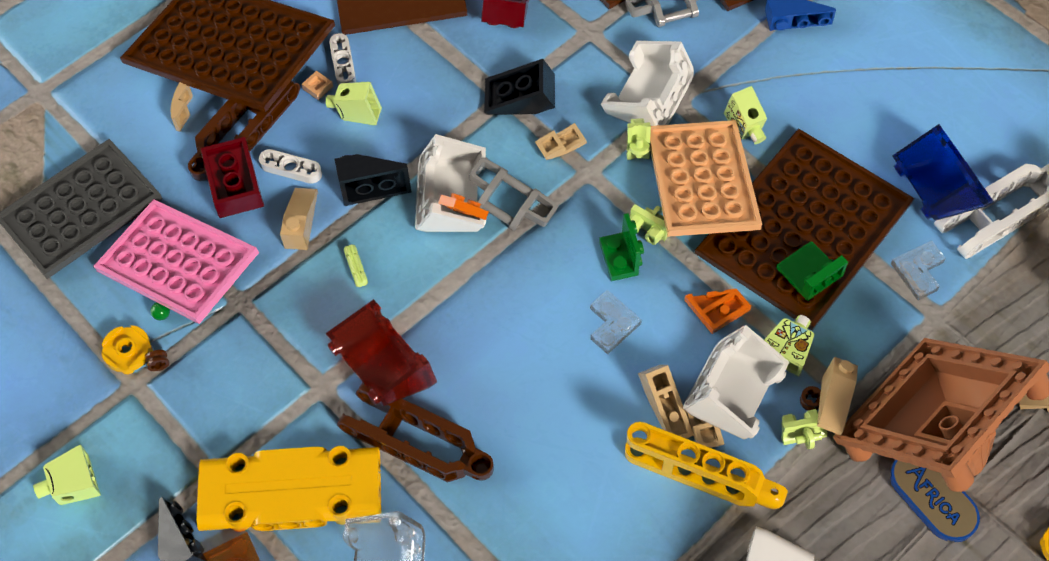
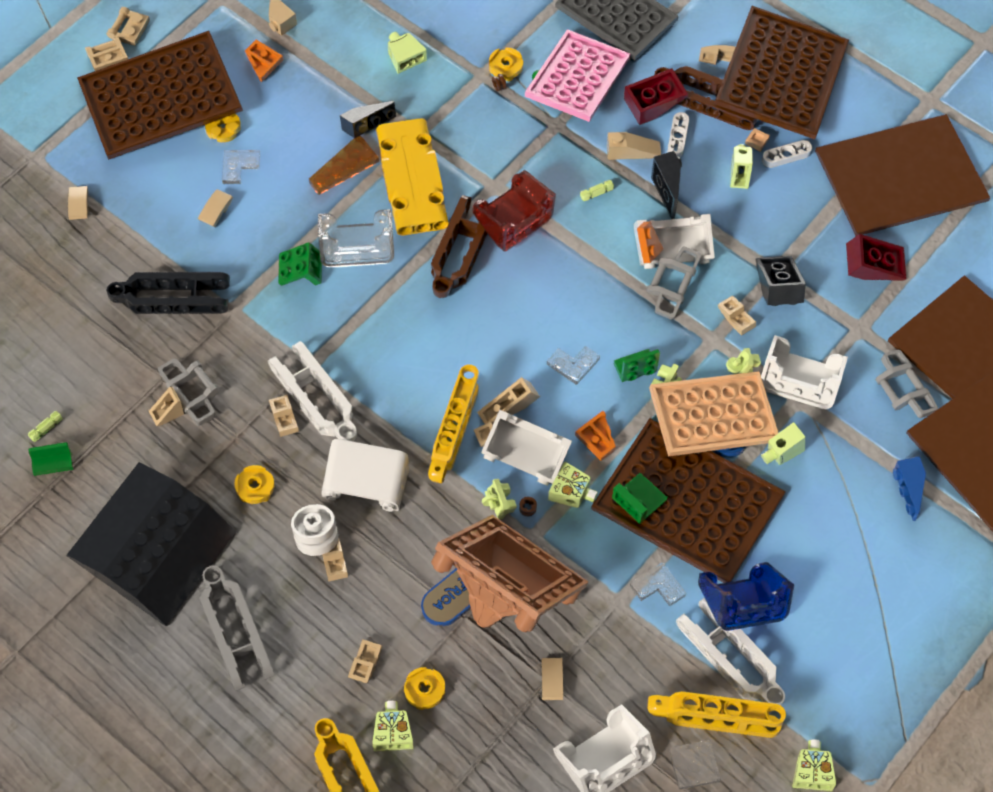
camera: 80 degrees right, 0 degrees up
tan slope [817,357,858,435] -> none

